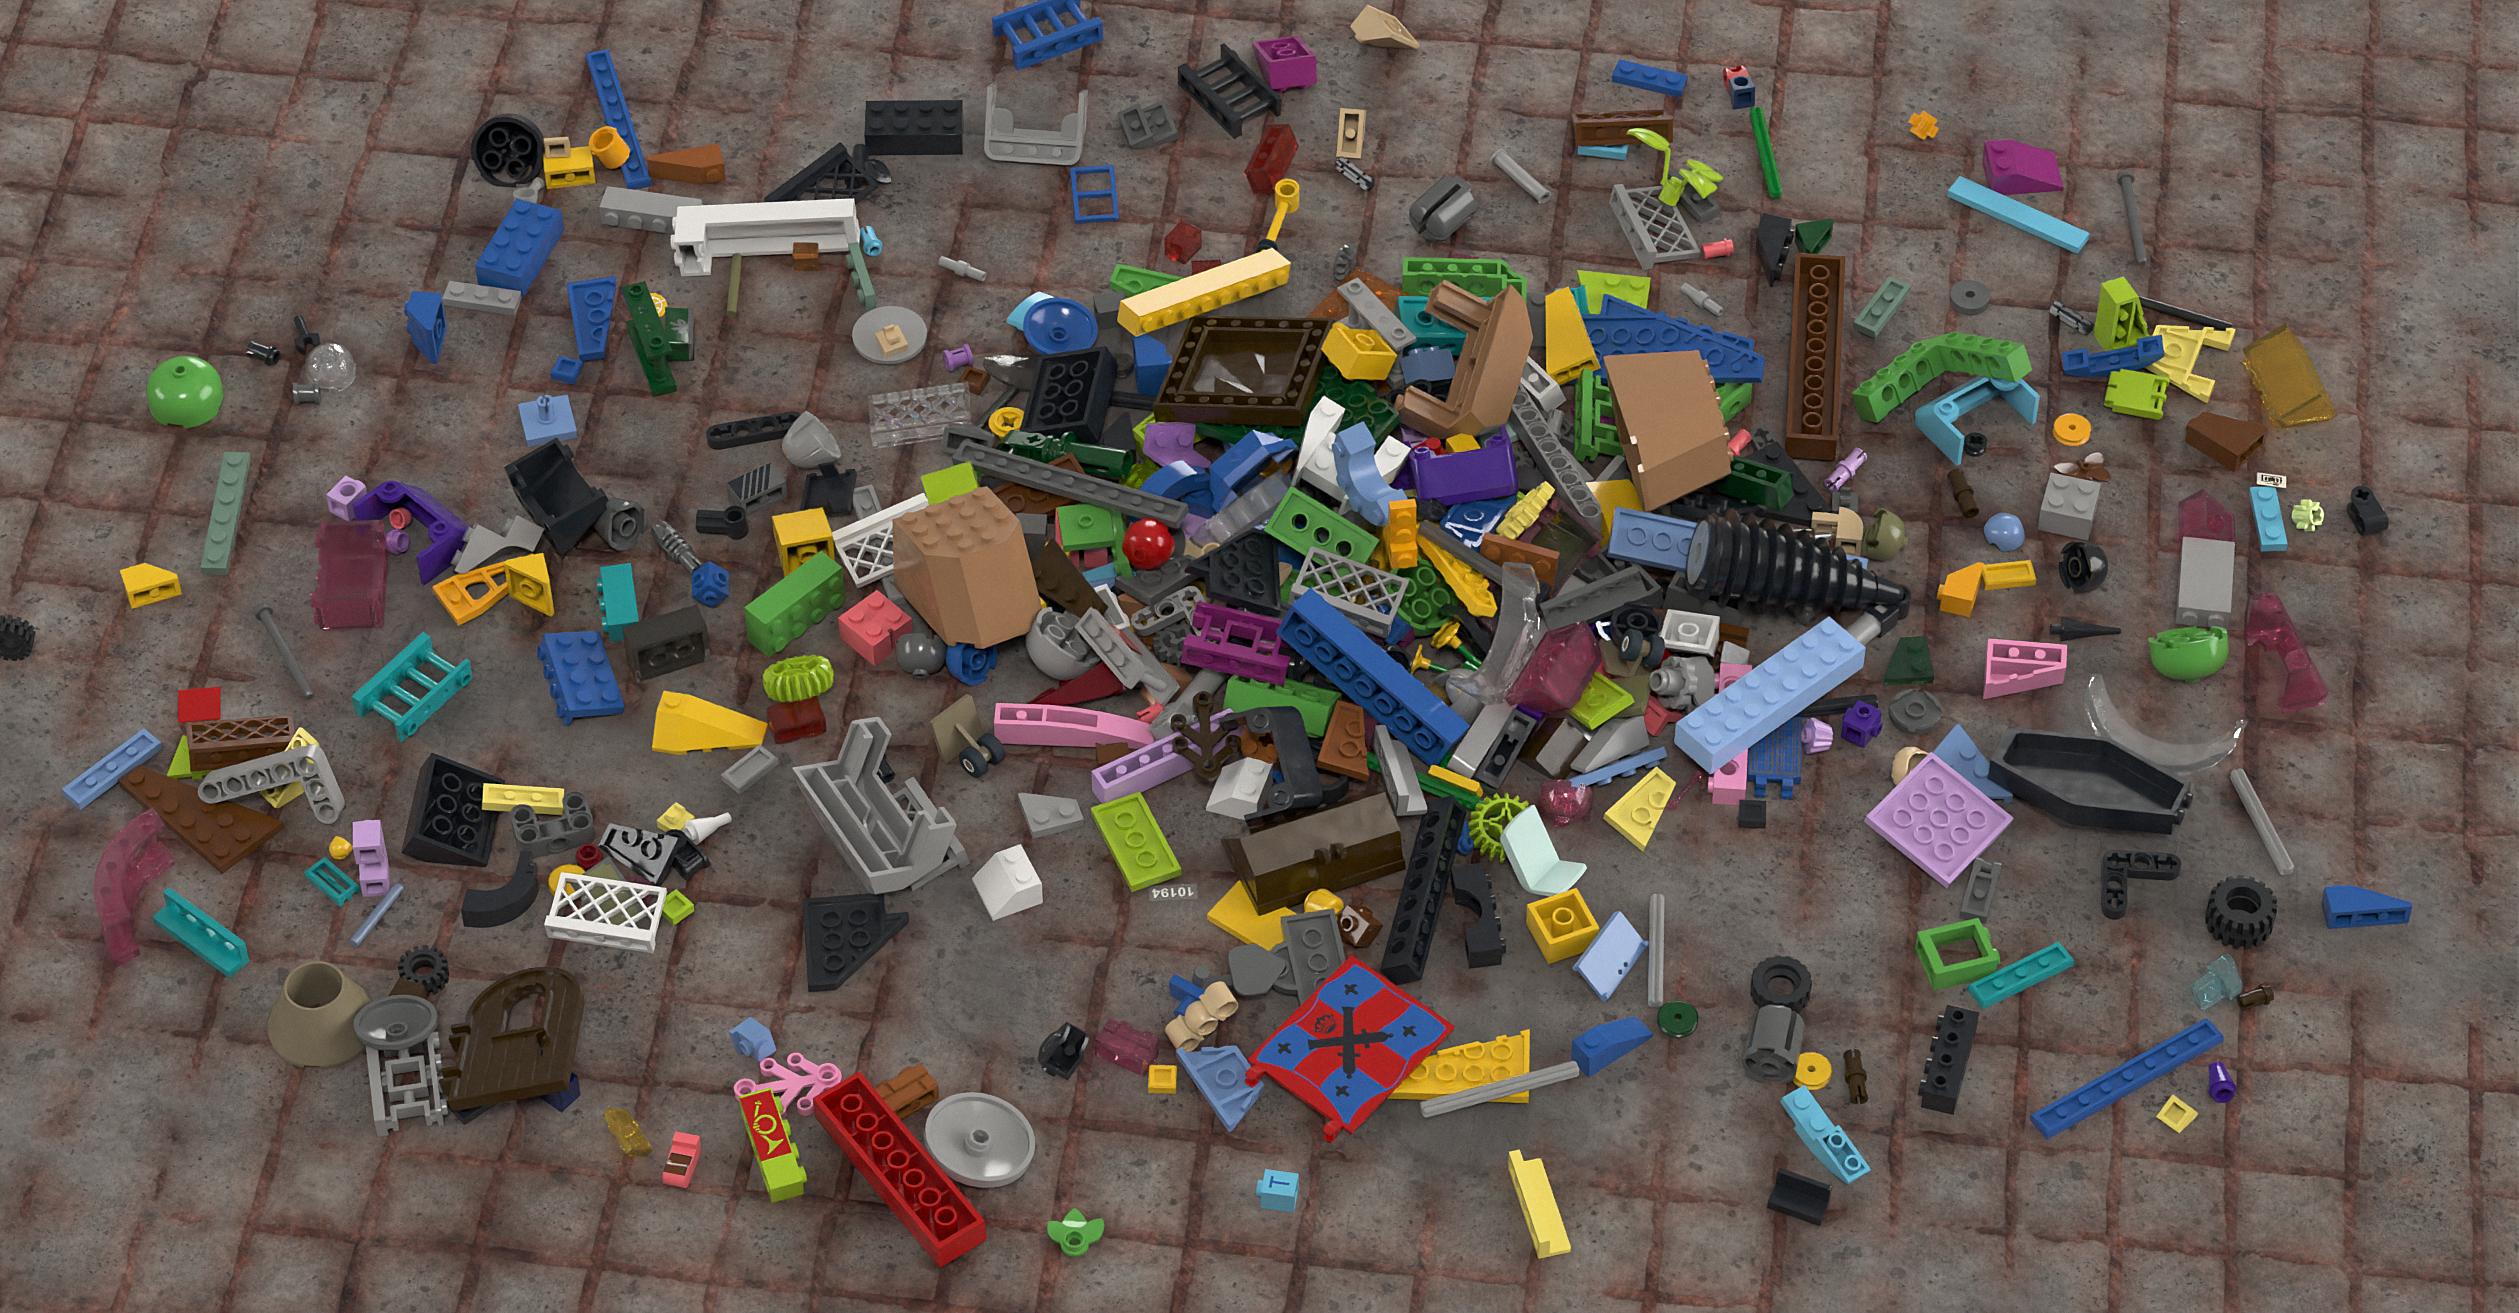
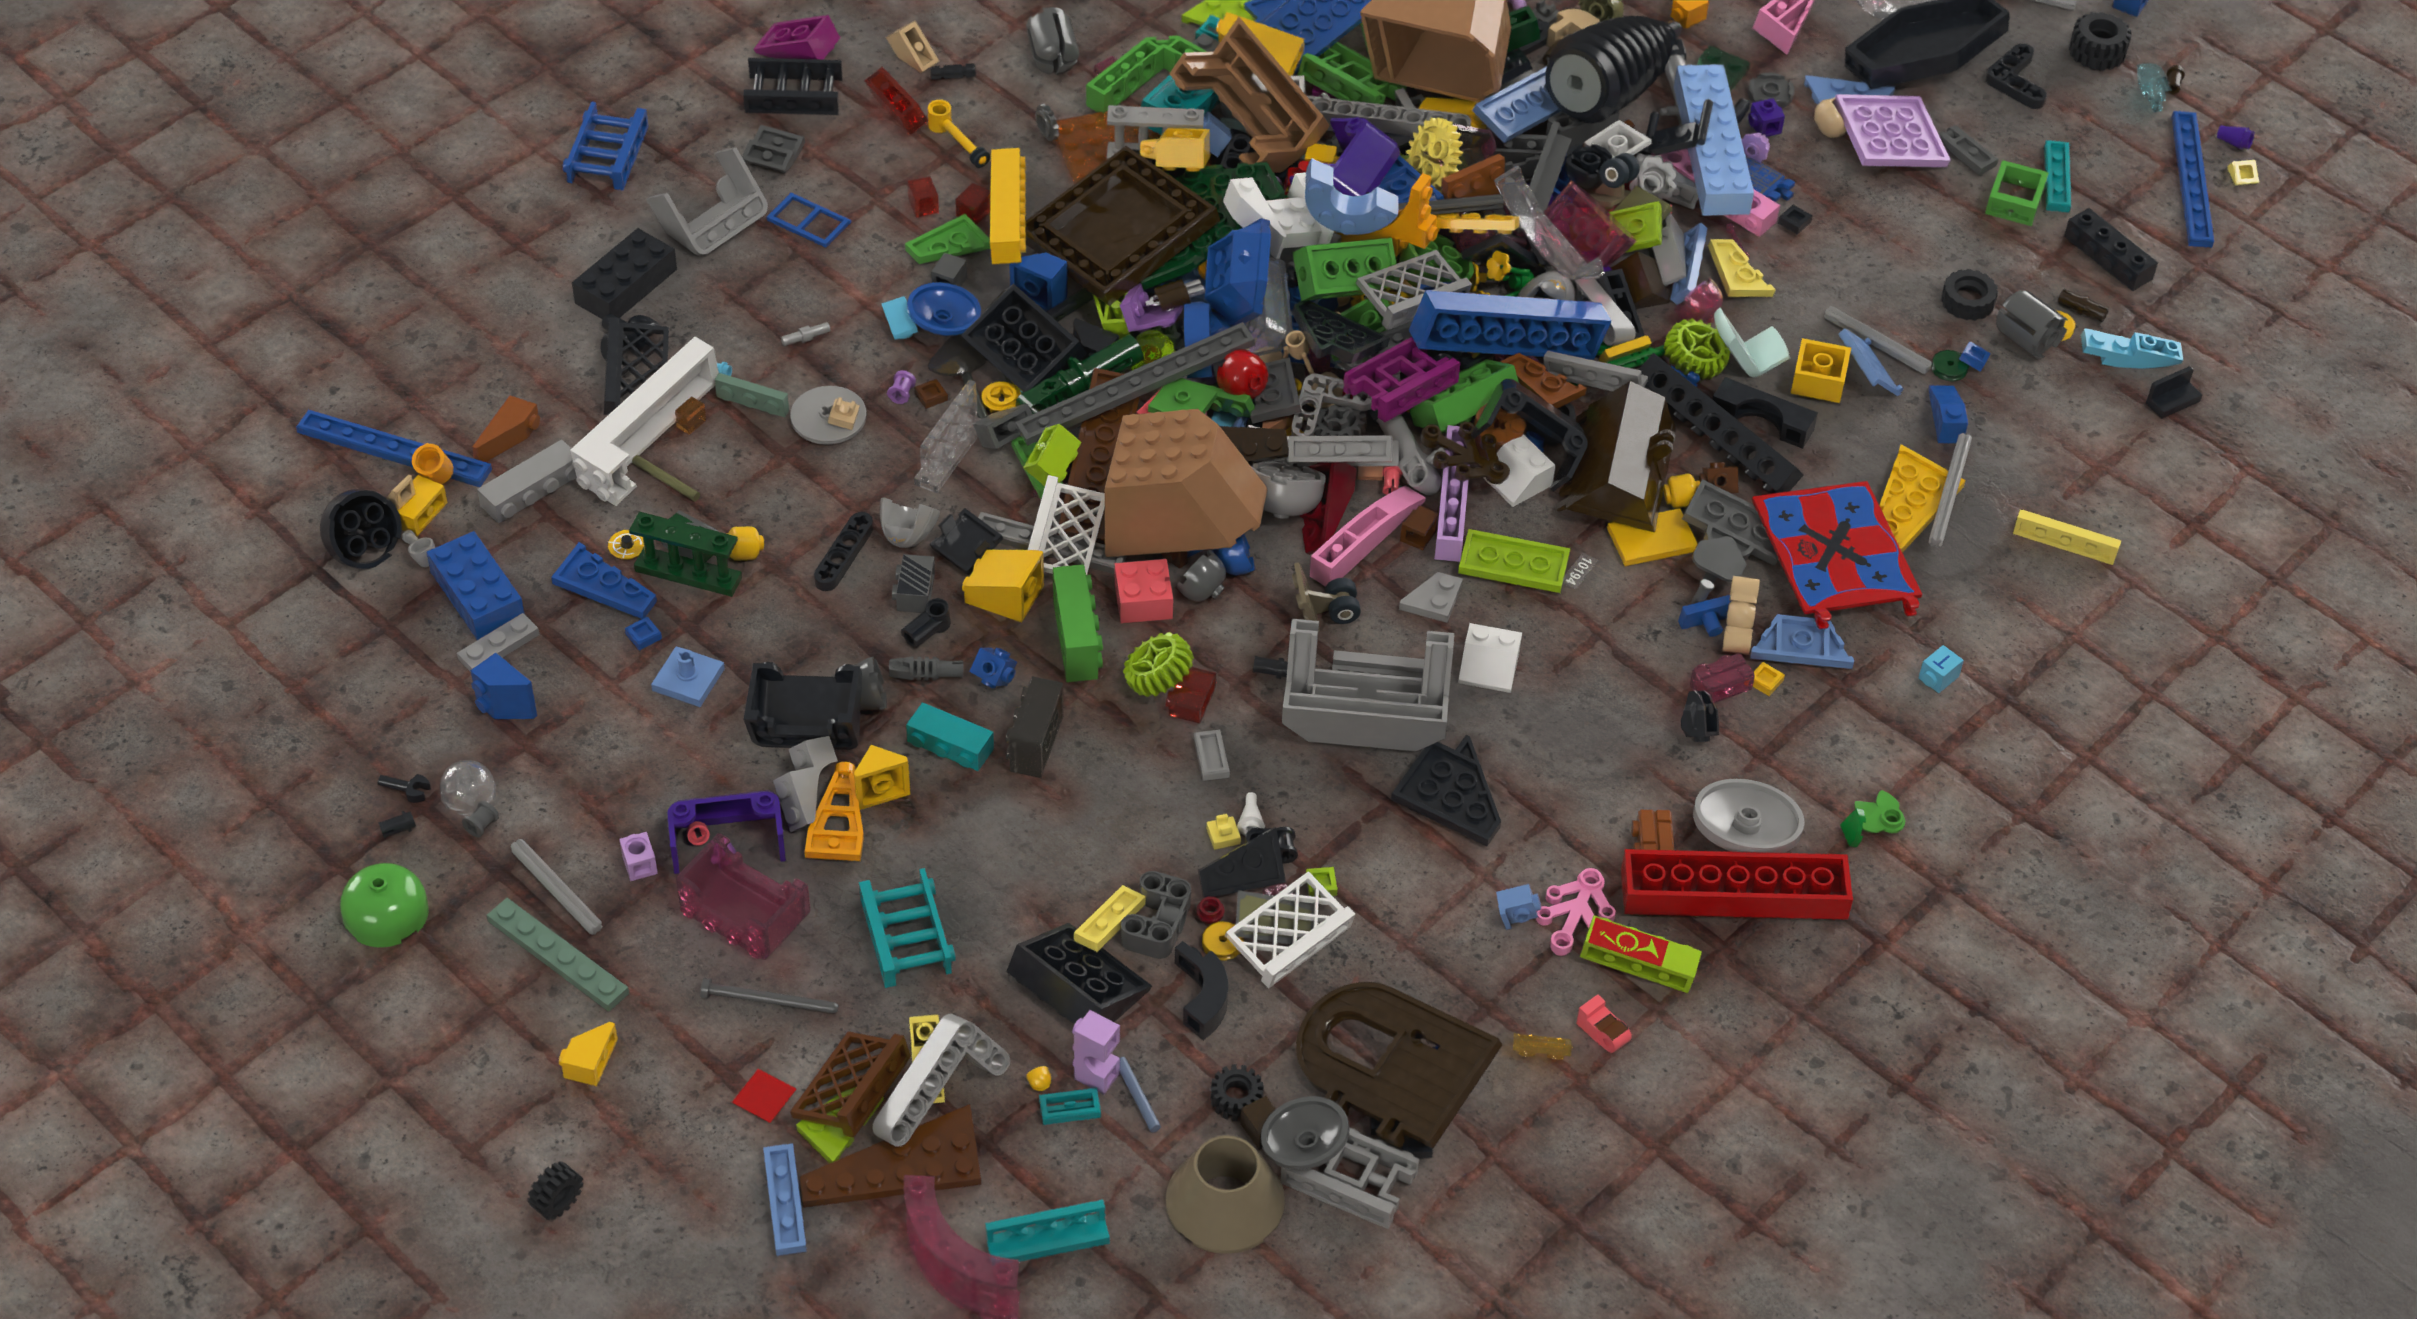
camera: 55 degrees left, 0 degrees up
blue bracket [537,631,625,726] -> none
yellow wedge [652,691,768,755] -> none
none -> light grey axle [511,839,602,935]
none -> yellow head [726,526,764,561]
none -> dark brown piece [1146,279,1205,312]
none -> black plate [1642,99,1713,155]
none -> green tile [1840,808,1866,848]
none -> blue tile [1959,341,1990,371]

